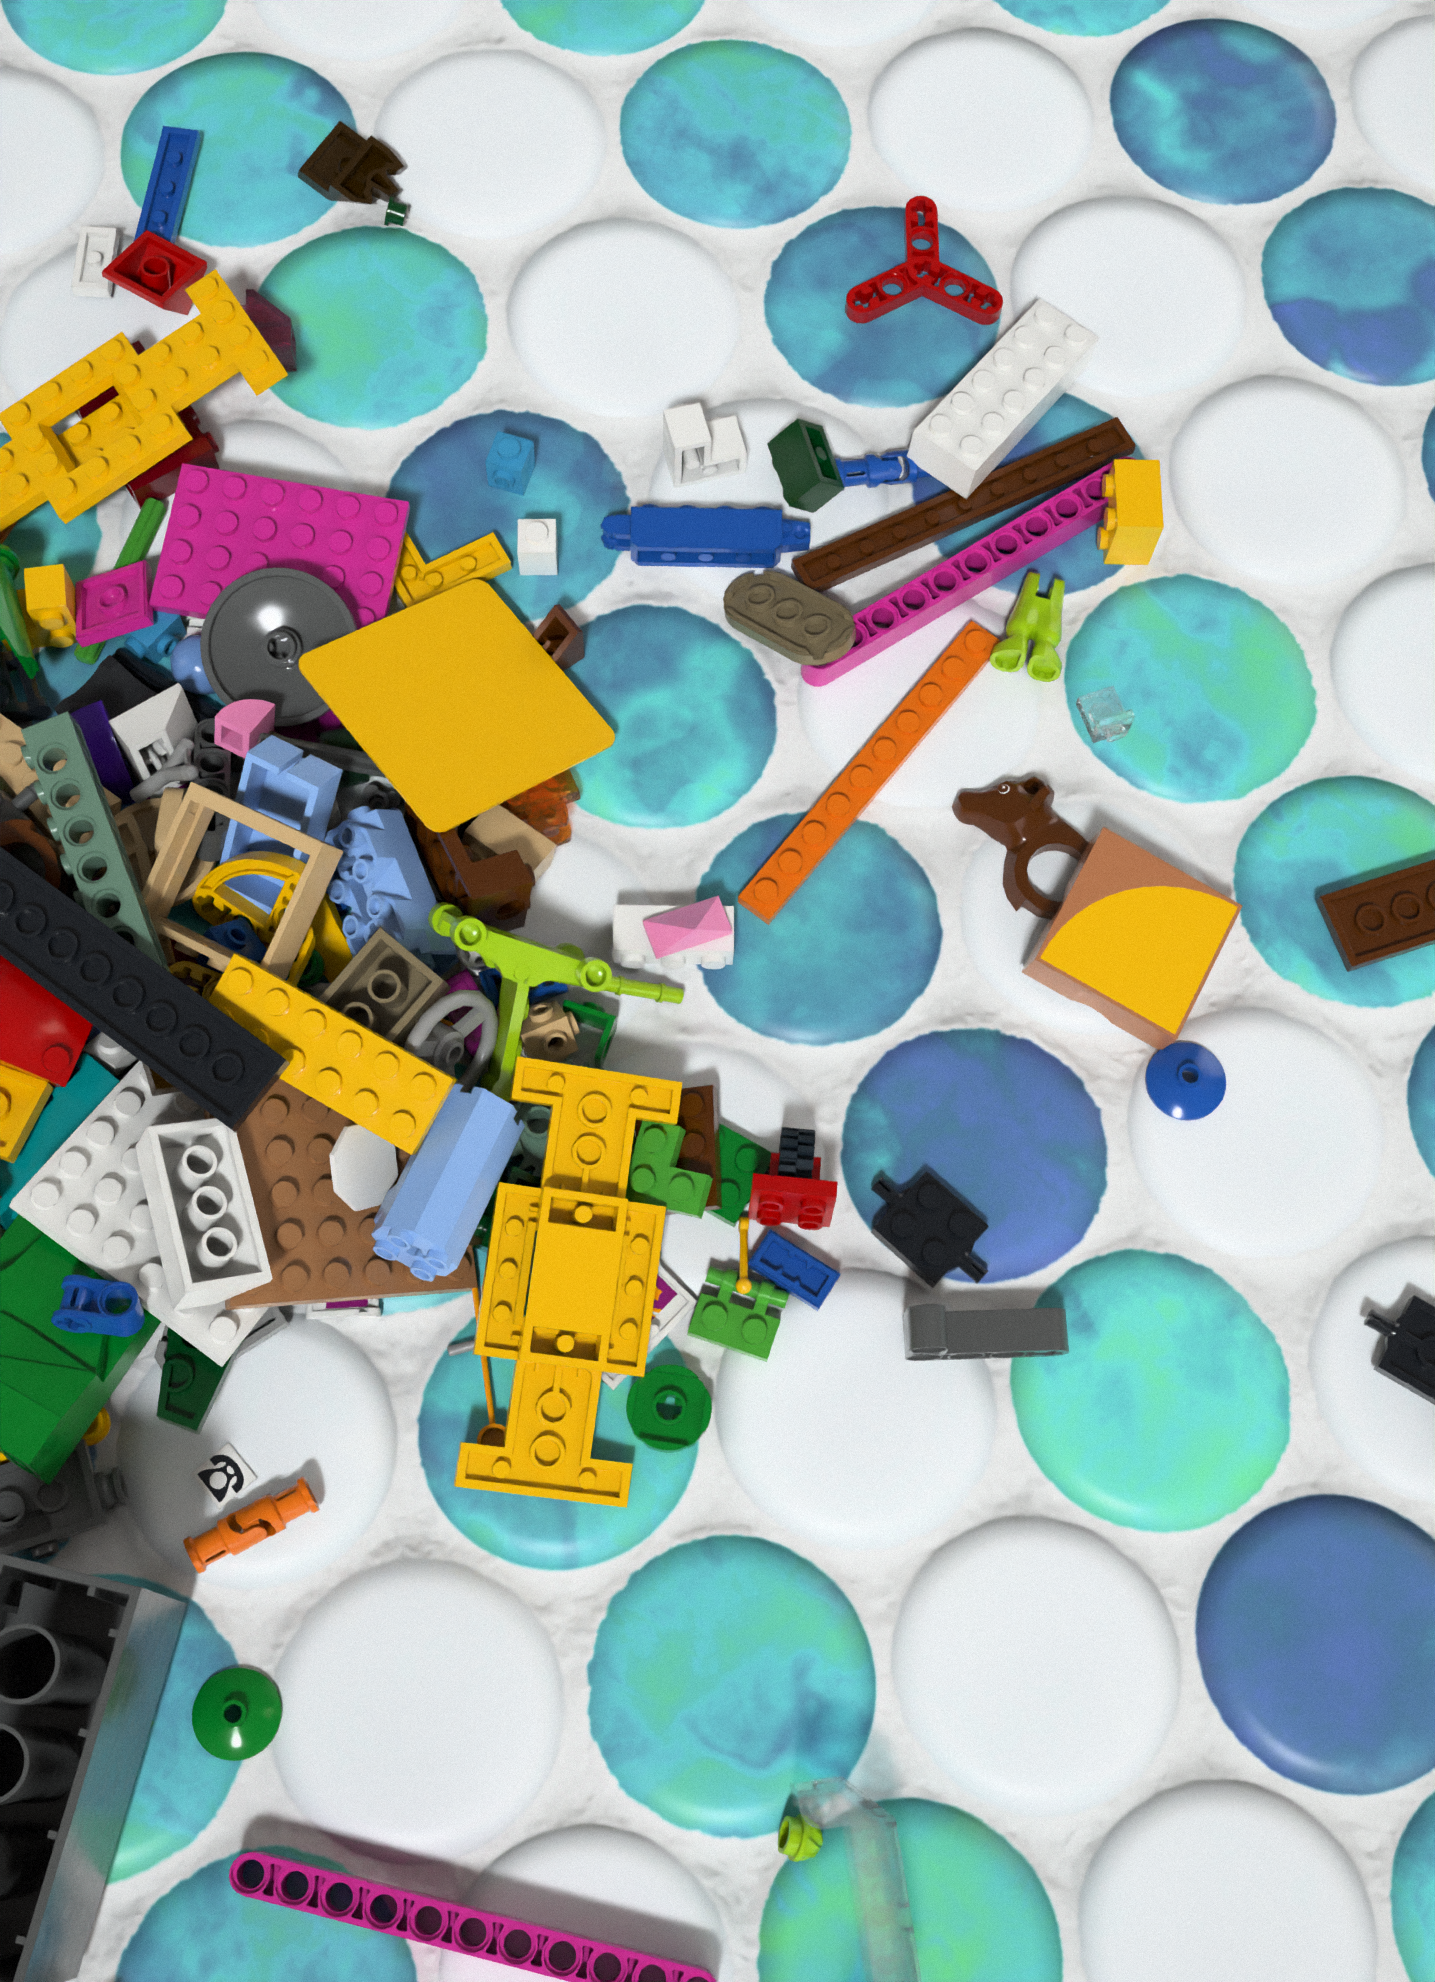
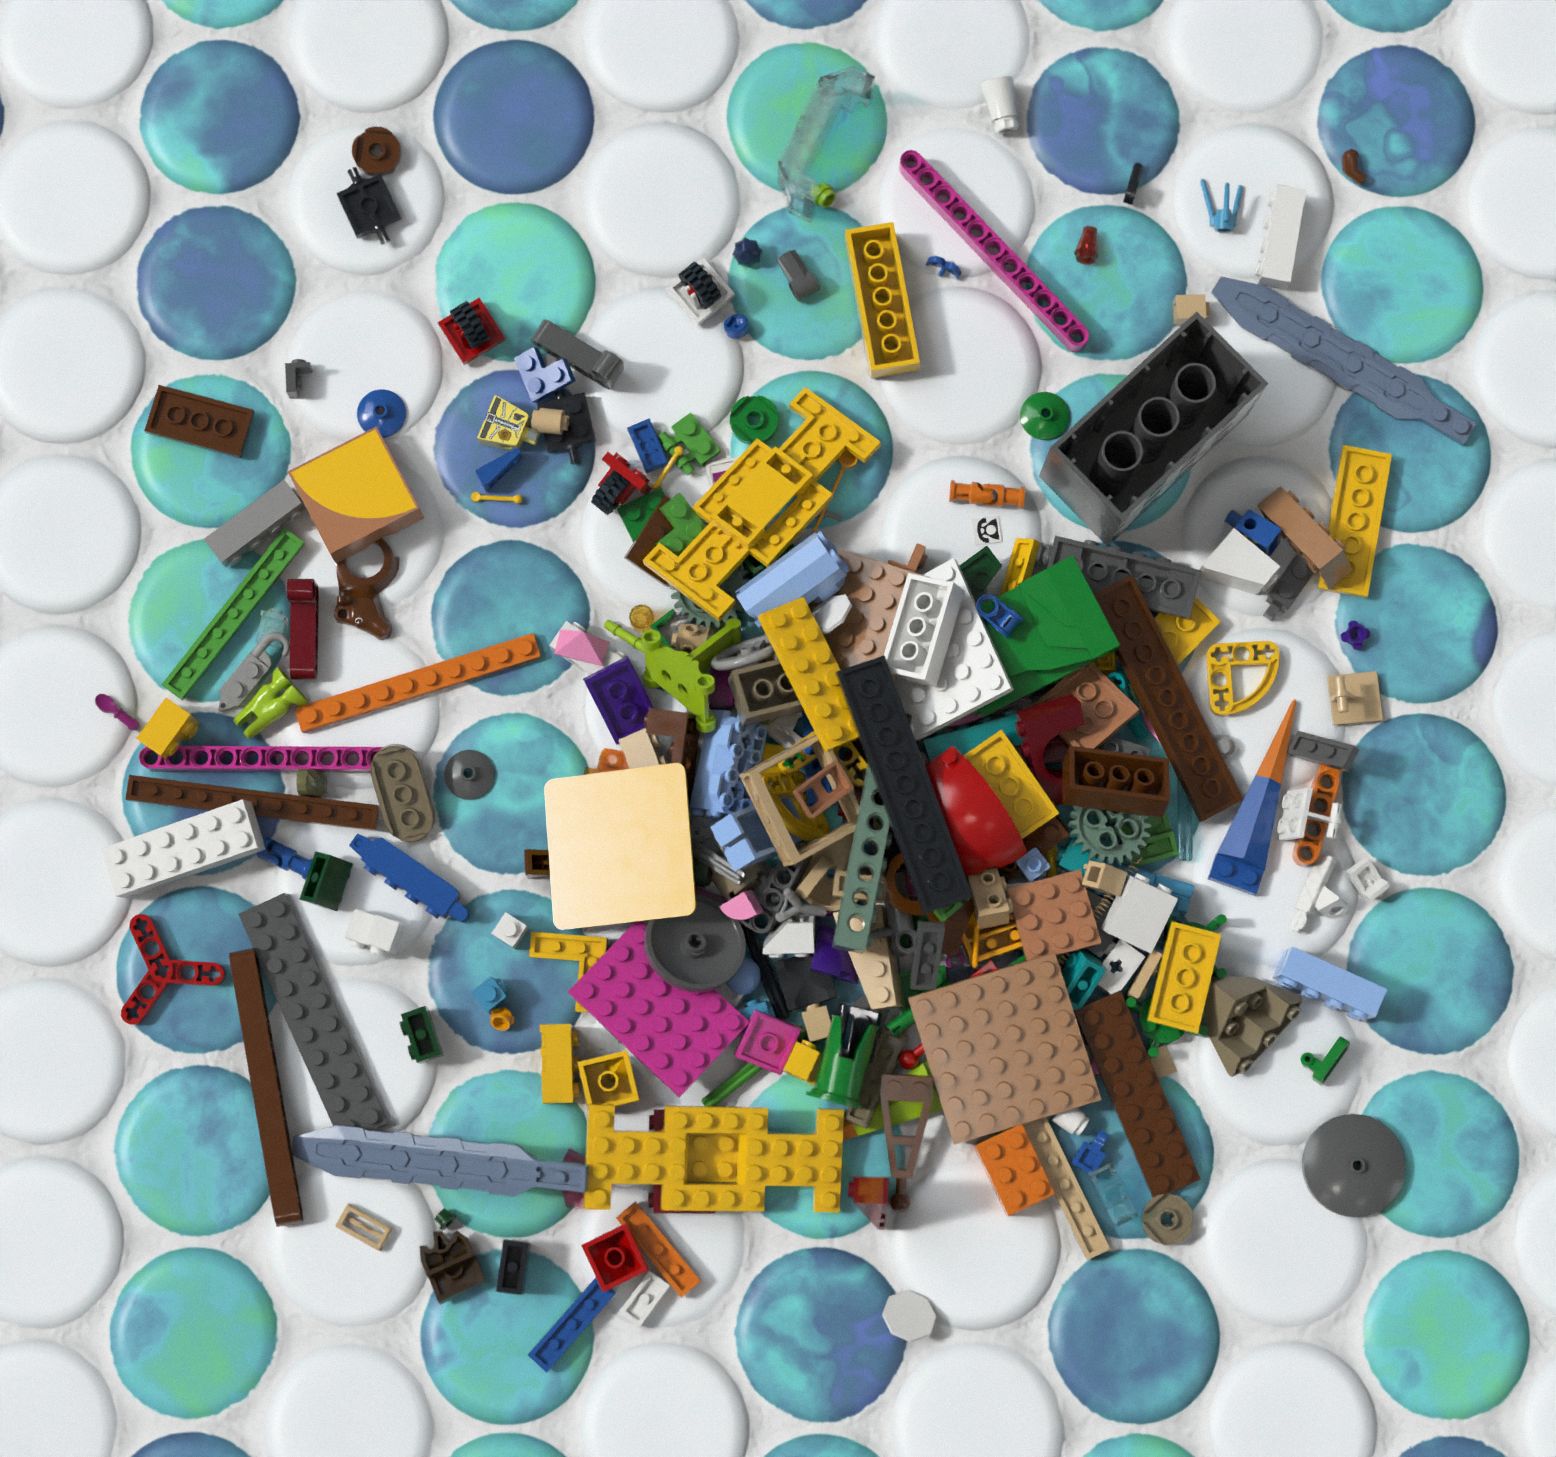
camera: 145 degrees left, 10 degrees up
none -> magenta piece [95,694,139,731]
none -> bright green plate [161,527,305,701]
none -> light grey brick [204,480,305,567]
none -> light grey plate [218,632,290,711]
none -> reddish brown beam [229,948,303,1227]
none -> dark grey plate [238,893,389,1131]
none -> dark grey bracket [285,359,313,398]
none -> dark red beam [287,579,319,680]
none -> sand blue plate [292,1125,589,1196]
none -> olive rock [296,769,327,798]
none -> tan tile [335,1204,393,1251]
none -> dark green brick [399,1006,444,1064]
none -> red plate [437,297,506,365]
none -> dark grey dish [444,750,494,800]
none -> yellow hinge [471,492,523,504]
none -> blue slope [475,448,523,492]
none -> torso [477,395,540,450]
none -> light orange plate [490,1007,515,1031]
none -> black brick [496,1239,531,1295]
none -> plate [514,347,576,403]
none -> tan brick [531,408,569,435]
none -> yellow wedge [540,1024,579,1104]
none -> yellow slope [577,1050,640,1107]
none -> dark purple tile [583,656,654,745]
none -> orange plate [616,1201,701,1298]
none -> clear yellow wheel [629,604,655,632]
none -> plate [666,257,735,326]
none -> blue tile [724,314,749,339]
none -> dark blue piece [732,237,763,268]
none -> dark grey piece [777,249,820,302]
none -> nougat piece [793,760,854,818]
none -> tan brick [801,1003,831,1043]
none -> yellow brick [844,222,920,379]
none -> nougat plate [887,543,928,573]
none -> blue piece [925,256,962,280]
none -> yellow plate [1000,538,1041,595]

